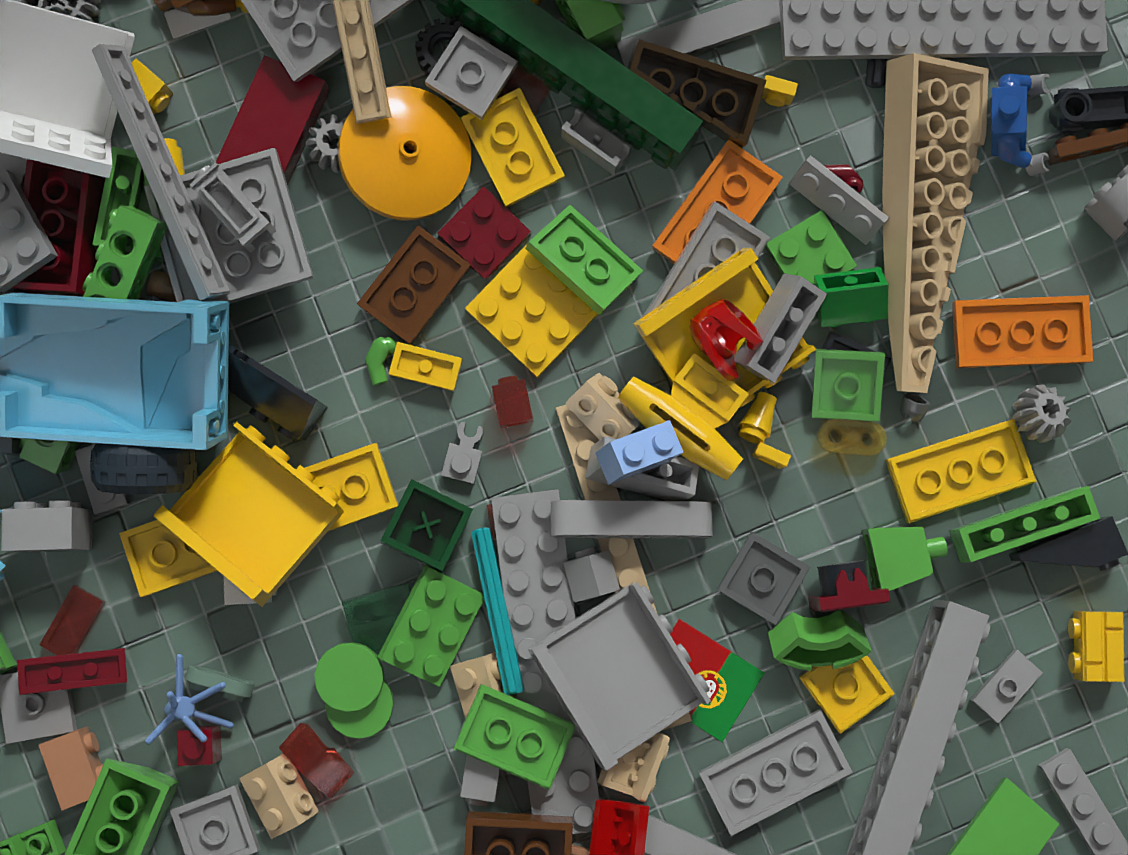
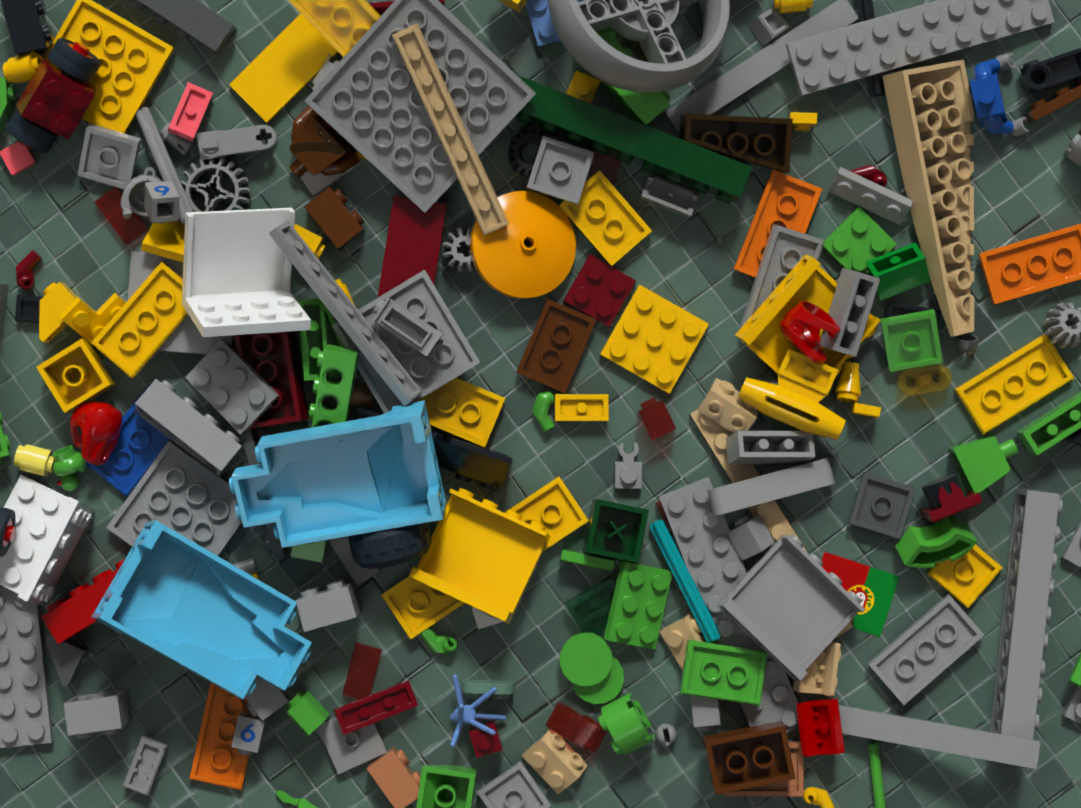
camera: 10 degrees left, 5 degrees up
bright green plate [525,205,643,316] -> none
light blue brick [595,420,684,485] -> none
none -> reddish brown brick [305,187,365,250]
none -> yellow plate [417,378,506,447]
none -> bright green arm [419,627,458,654]
none -> bright green tile [560,548,615,571]
none -> bright green brick [598,692,656,755]
none -> light grey hinge [655,723,677,746]

